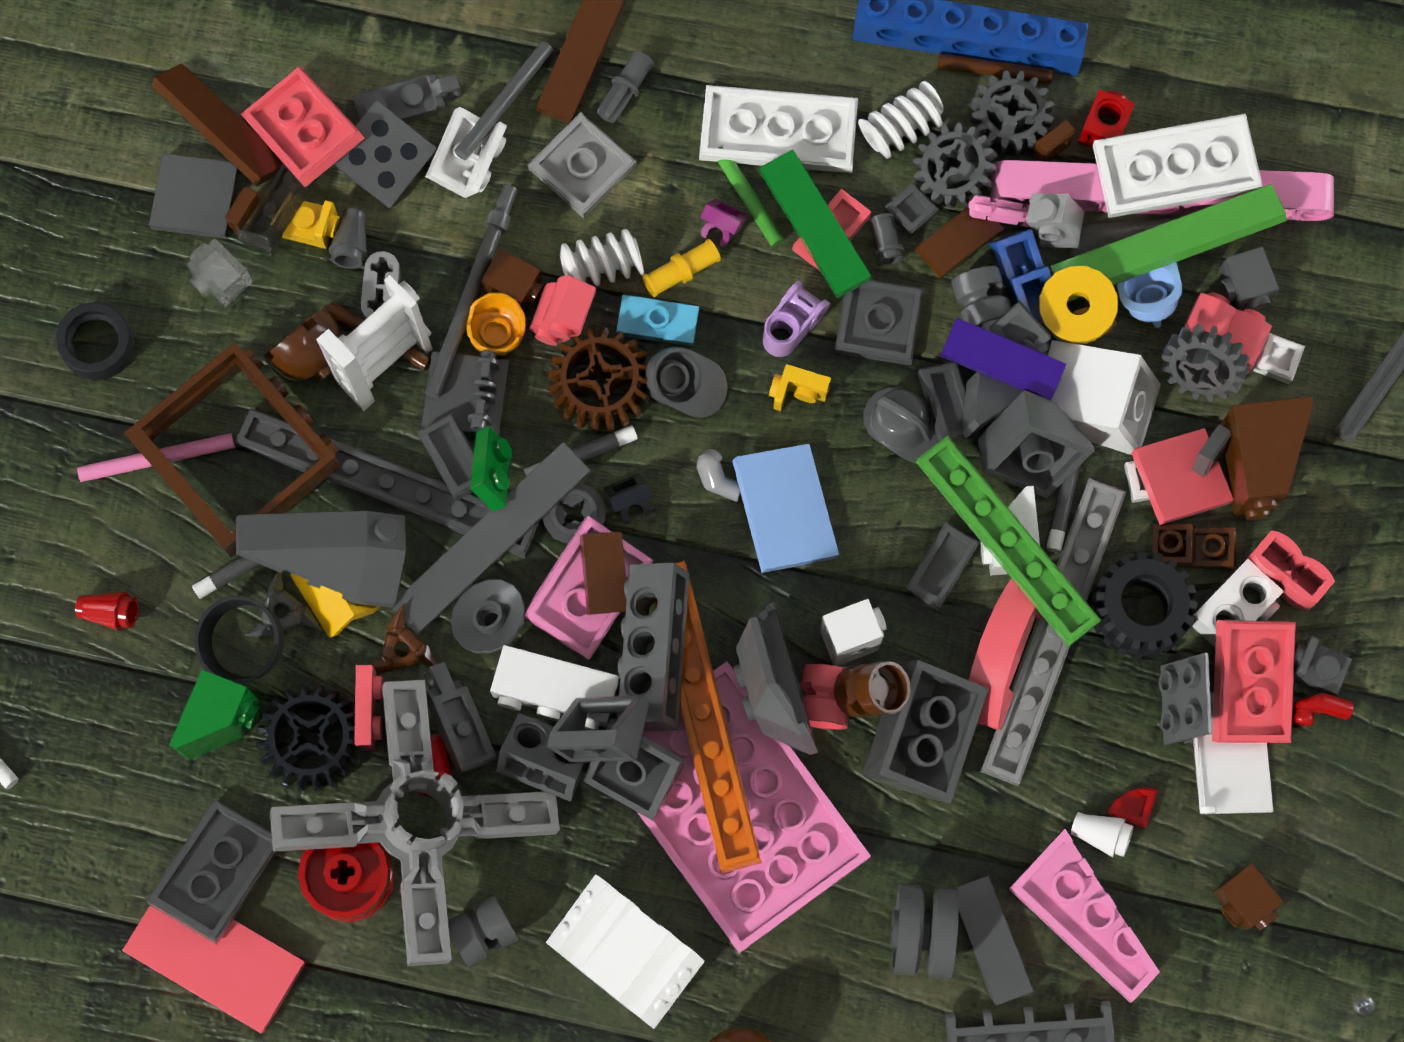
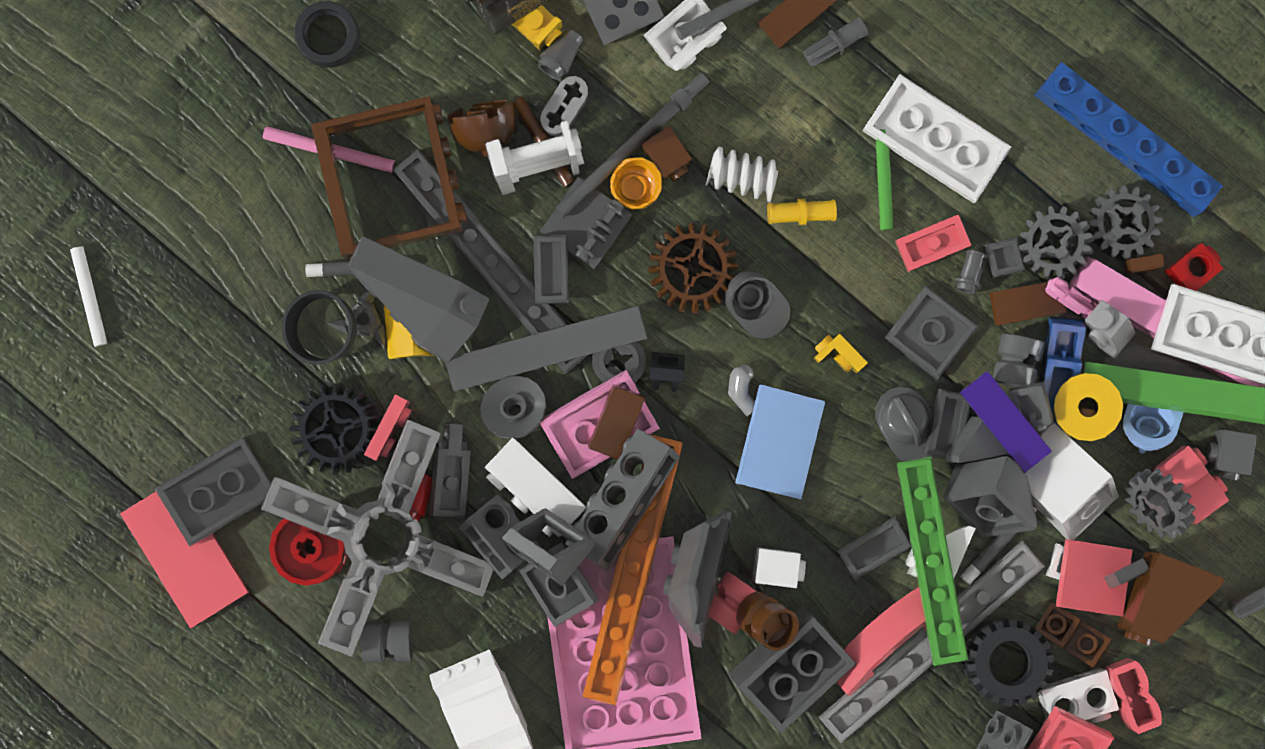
camera: 30 degrees right, 10 degrees up
red cone [75,592,139,631] -> none
green slope [169,670,261,760] -> none
clear brick [186,238,253,307] -> none
reddish brown piece [370,603,438,671] -> none
green plate [470,426,512,512] -> none
dark grey bar [523,425,638,476] -> none
light grey tile [528,112,637,218] -> none
coral brick [529,276,596,346] -> none
medium azure plate [616,295,699,347] -> none
magenta tile [700,198,749,247] -> none
green tile [759,149,871,299] -> none
lavender piece [763,280,830,357] -> none
white piece [858,81,944,159] -> none
reddish brown bar [937,53,1053,84] -> none
white tile [1253,333,1305,385] -> none

